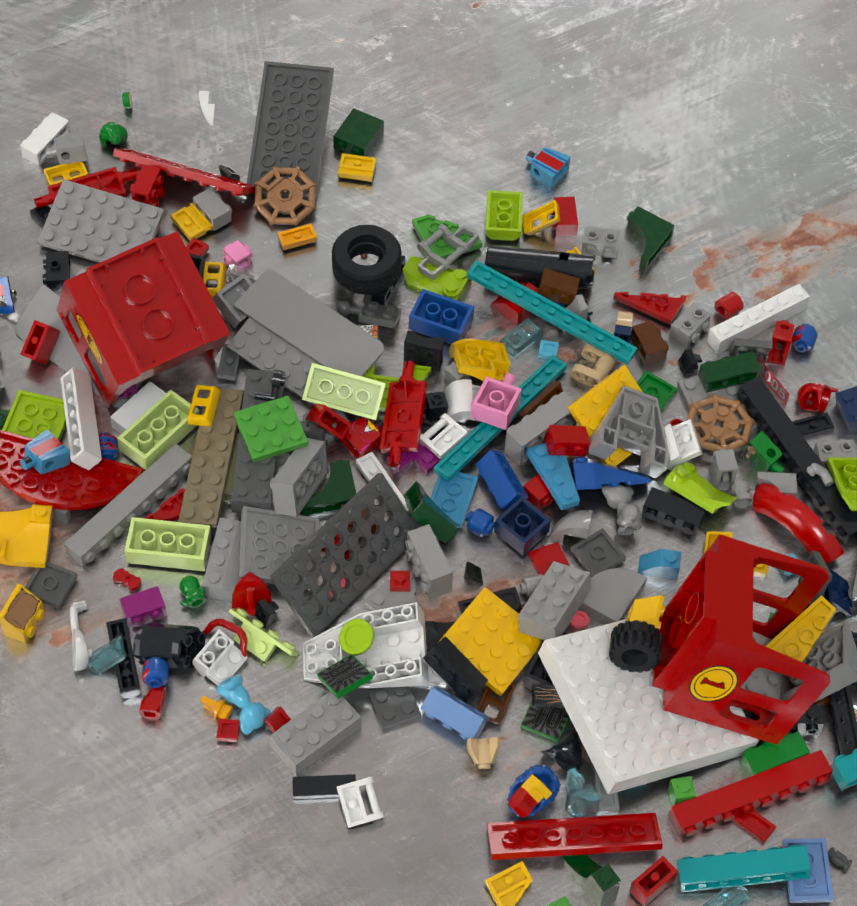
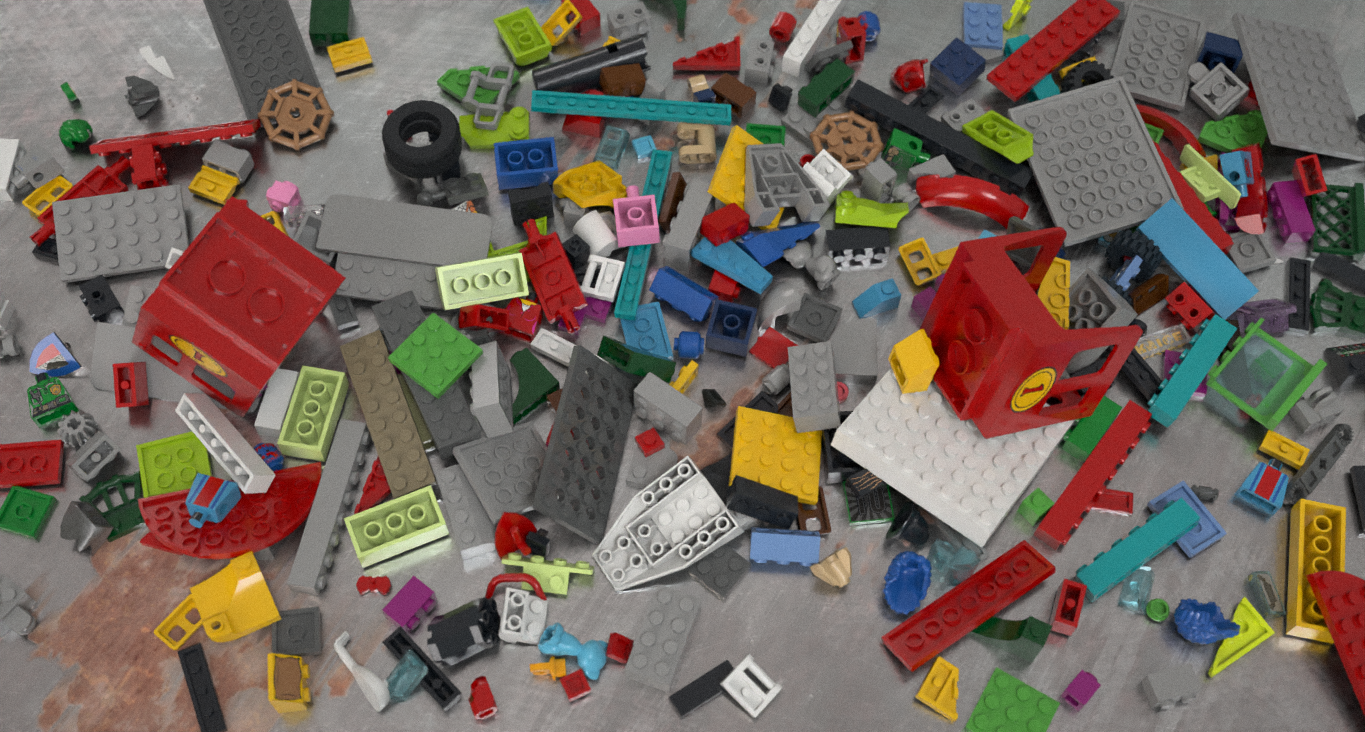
camera: 30 degrees left, 5 degrees up
blue head [142,657,169,688] -> none
green animal [179,575,207,608] -> none
yellow piece [187,385,221,426] -> none
pearl dark grey slope [218,165,240,180] -> none
black plate [254,370,286,401] -> none
light orange plate [277,223,317,251] -> none
tile [317,654,373,699] -> none
lime piece [339,619,375,656] -> none
leg [509,774,552,817] -> none
black tyre [609,620,663,673] -> none
coral sticker [758,356,790,405] -> none
light grey arm [807,463,834,487] -> none
none -> dark grey brick [124,75,160,116]
none -> yellow plate [669,360,699,394]

